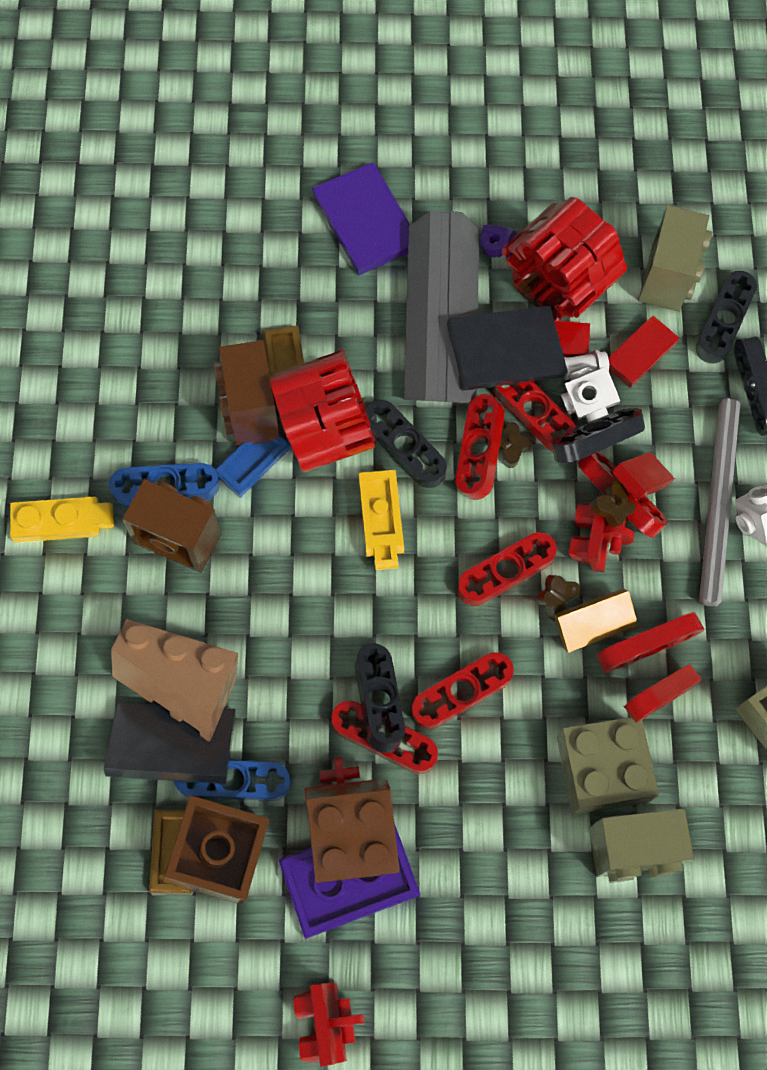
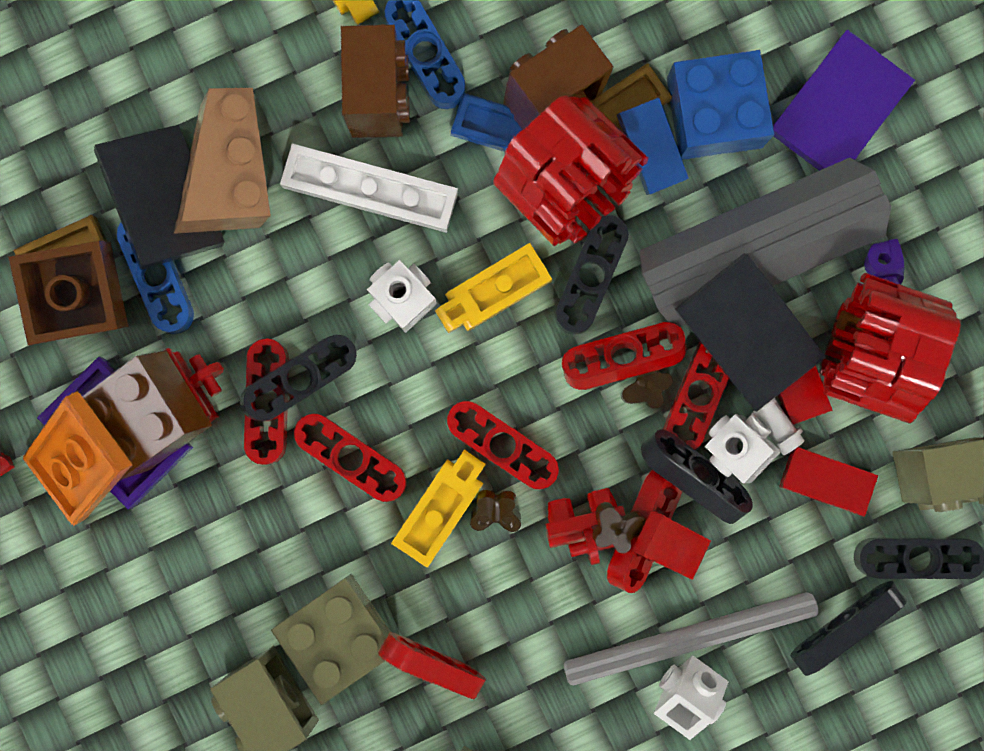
camera: 65 degrees right, 15 degrees up
tile [554,588,638,653] -> none
red beam [596,612,705,674] -> none
none -> orange tile [23,391,133,526]
none -> white plate [280,144,458,233]
none -> white brick [367,260,437,333]
none -> yellow hinge [391,449,486,568]
none -> blue tile [616,98,689,195]
none -> blue brick [666,50,774,160]

